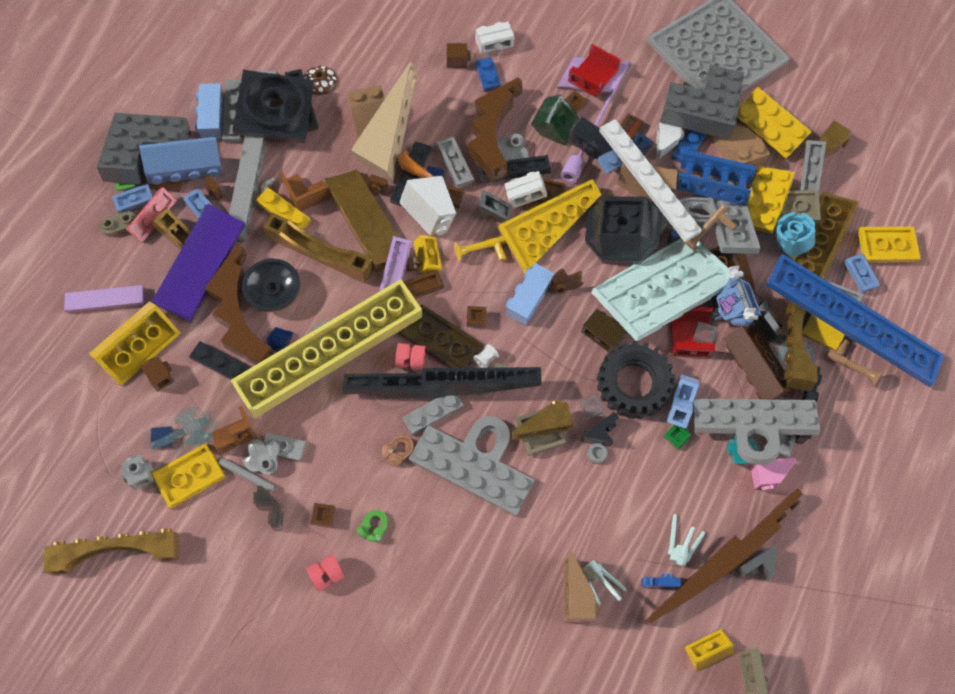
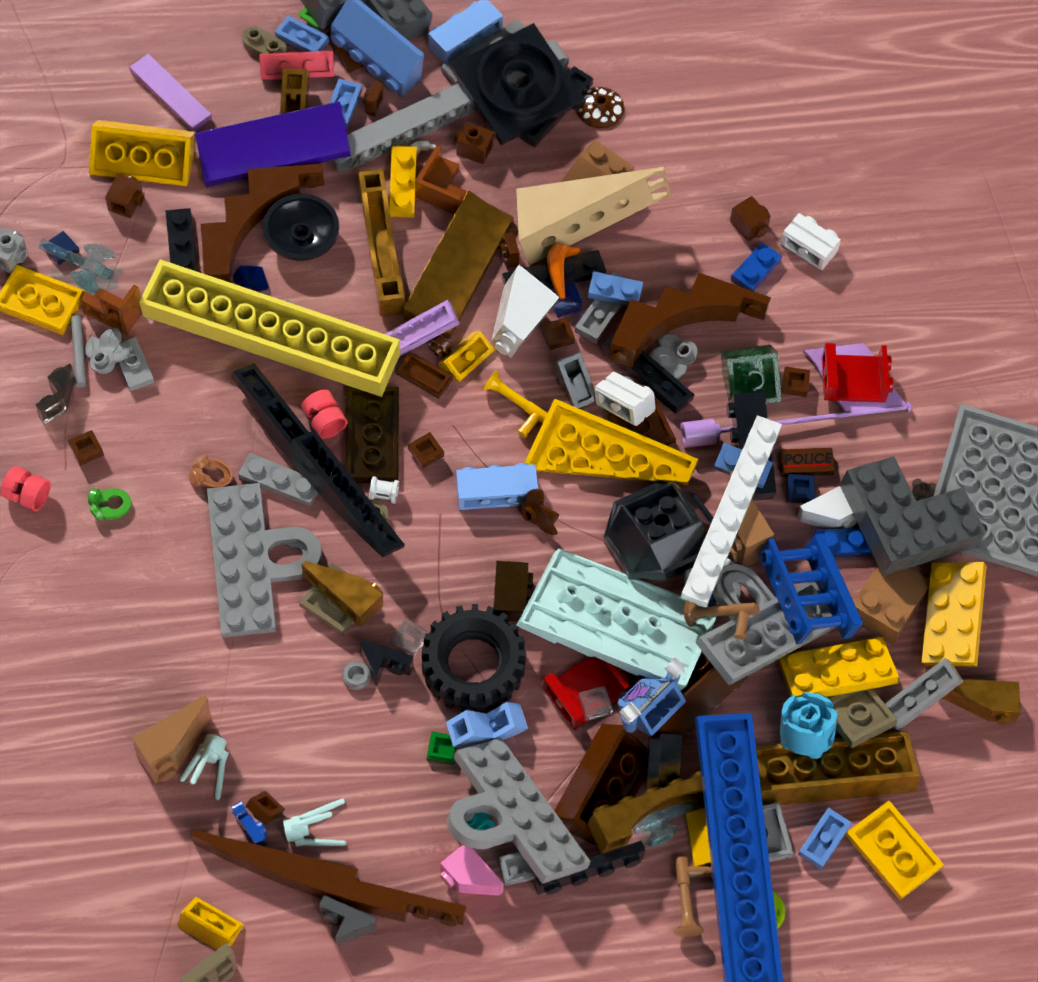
camera: 55 degrees right, 5 degrees down
none -> reddish brown plate [245,791,285,825]
none -> reddish brown brick [454,122,494,165]
none -> medium blue plate [588,271,643,306]

